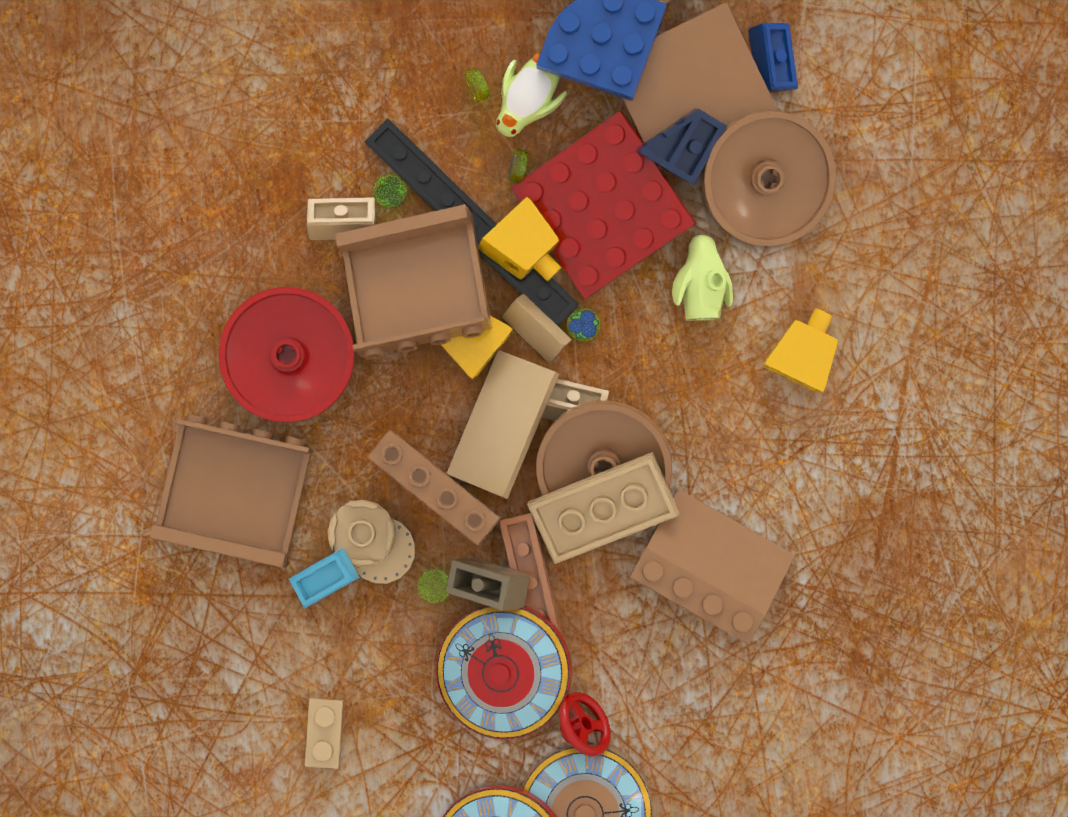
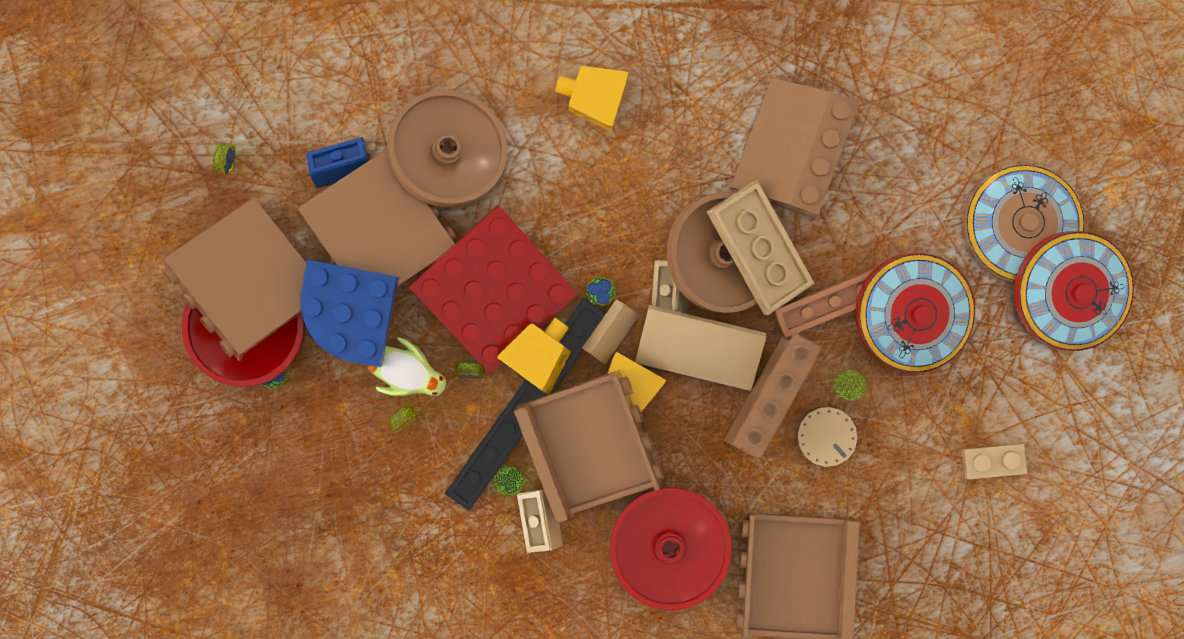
camera: 100 degrees left, 0 degrees up
medium azure tile [289,548,360,609] -> none
tan tile [328,500,396,567] -> none
dark tan brick [446,557,530,611] -> none
red piece [559,692,611,757] -> none
dark blue wing [636,108,727,185] -> none
yellowish green animal [672,235,733,321] -> none

